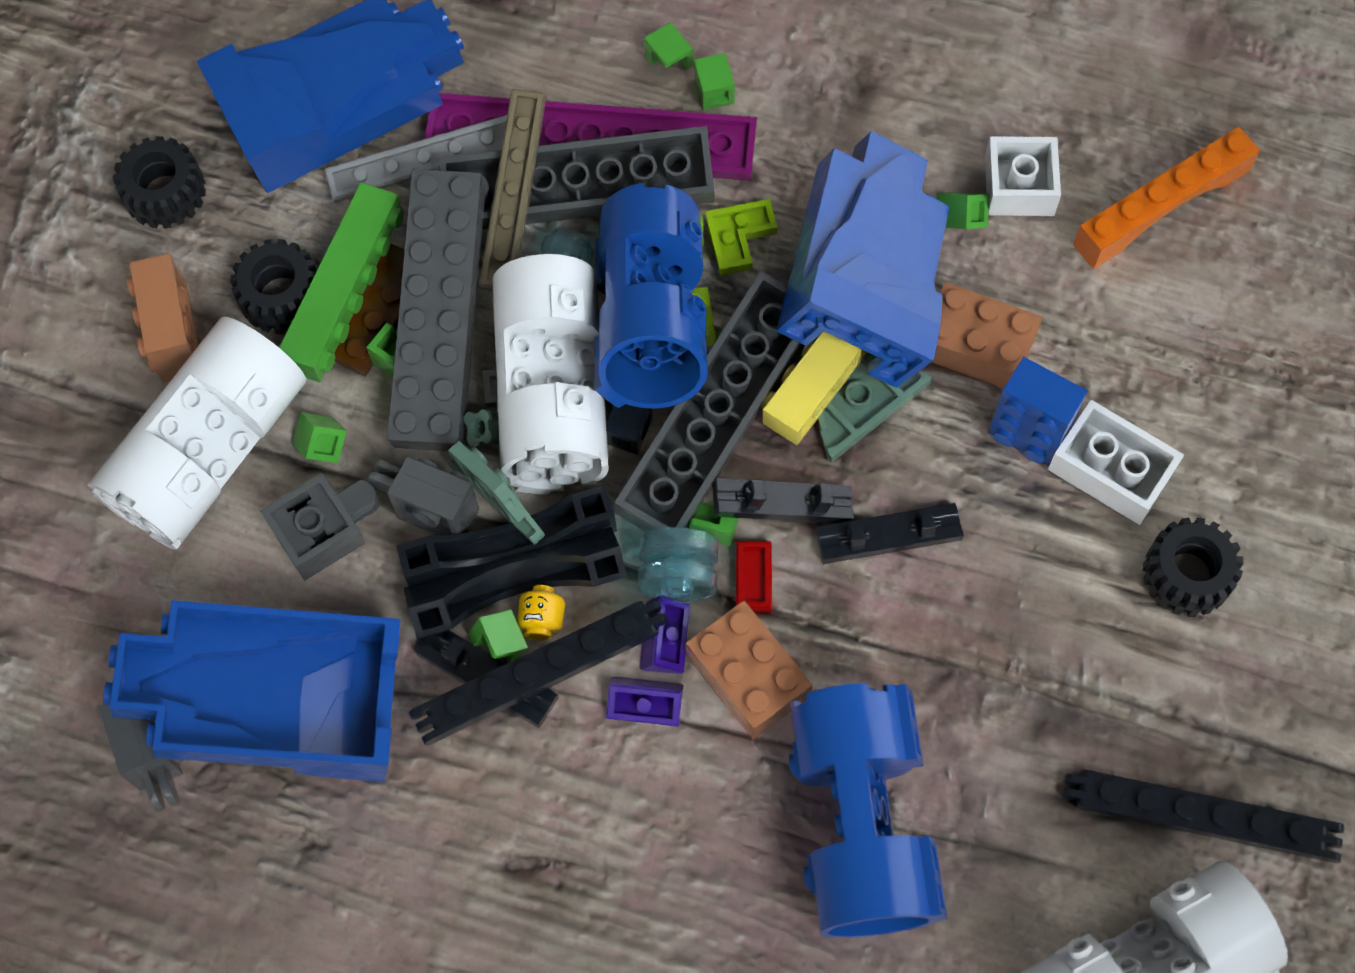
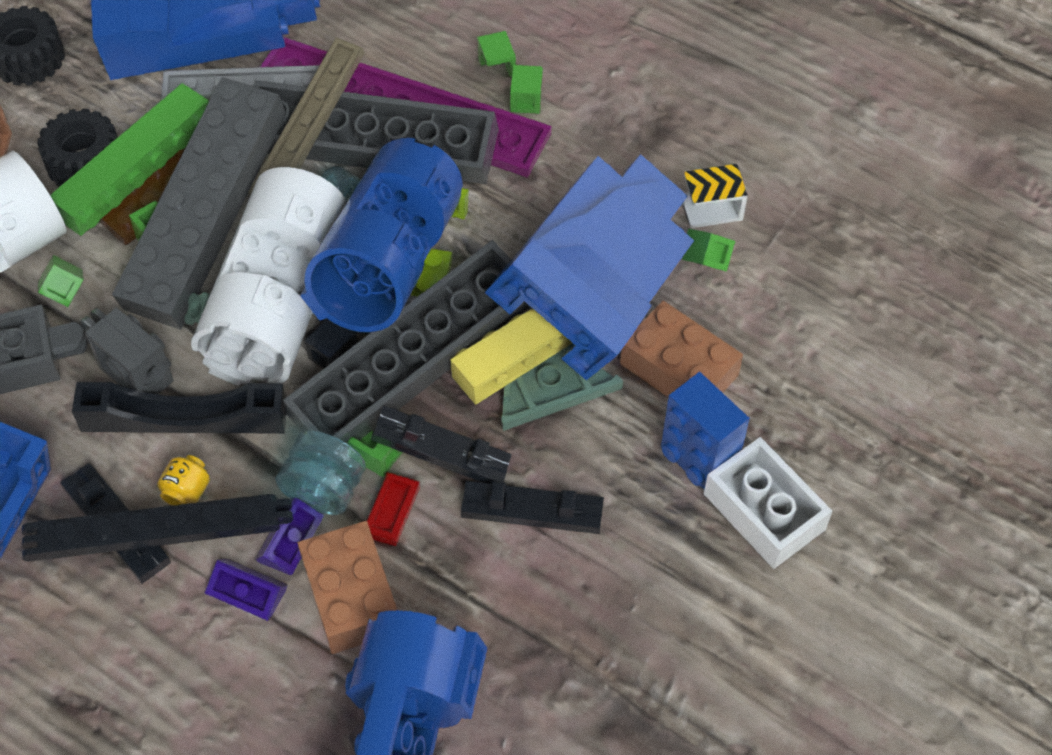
camera: 15 degrees right, 10 degrees down
black arch [404,527,627,639] -> none
sand green wing [448,441,545,545] -> none
bright green panel [468,609,528,662] -> none
lime plate [705,199,778,276] -> none
white brick [985,137,1061,216] -> none
orange arch [1073,126,1260,269] -> none
black tyre [1142,517,1244,617] -> none
none -> piece [682,164,748,228]

